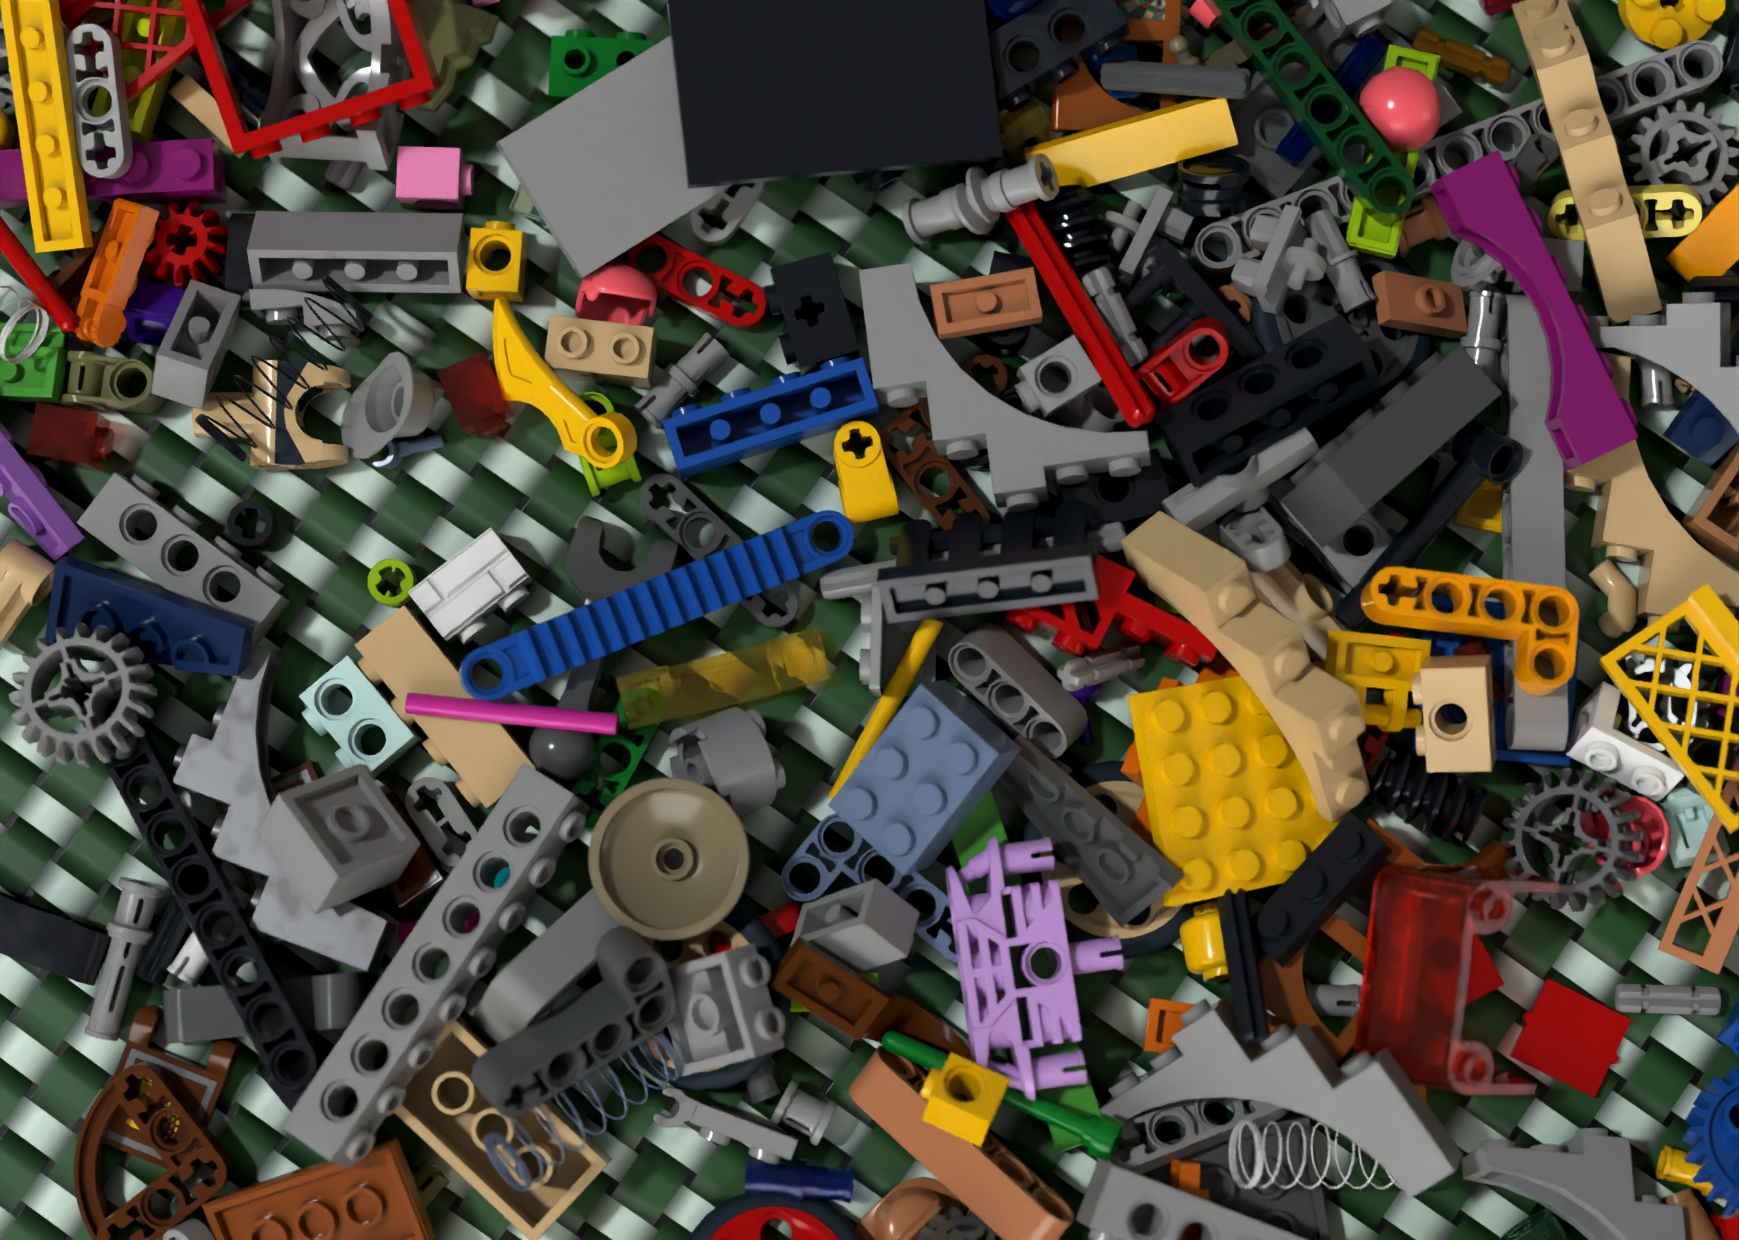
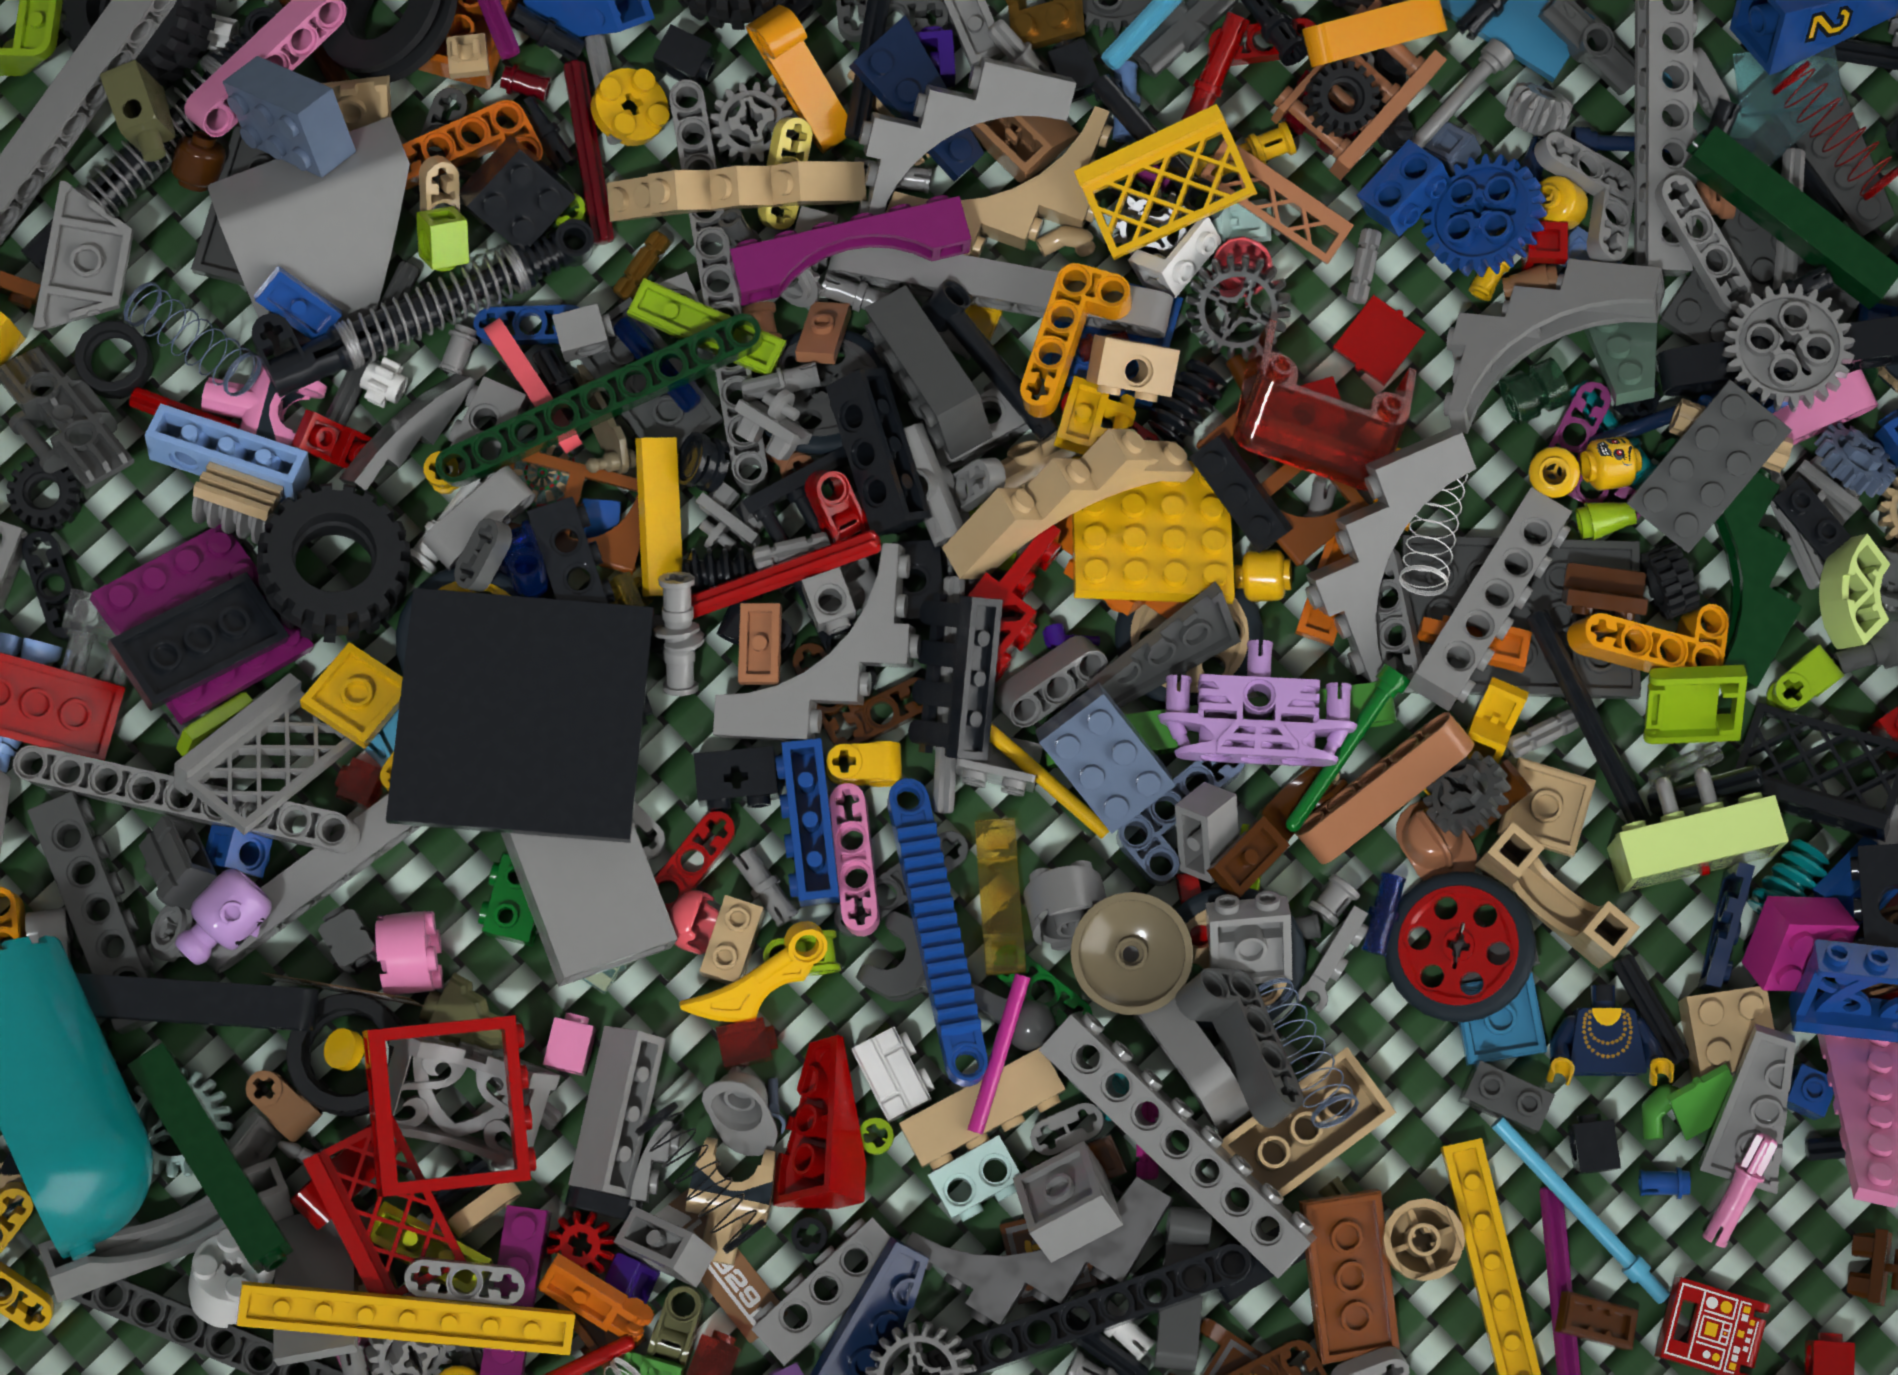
camera: 80 degrees left, 5 degrees down
yellow brick [466,221,528,302] -> none
yellow brick [920,1052,1010,1147] -> none
light grey axle [1057,642,1146,692] -> none
dark grey axle [1101,59,1252,99] -> none
black axle [1216,888,1271,1045] -> none
coral hair [1359,66,1441,152] -> none
none -> medium nougat sticker [655,1188,788,1343]
none -> red wedge [773,1035,866,1209]
none -> bright pink beam [829,783,880,937]

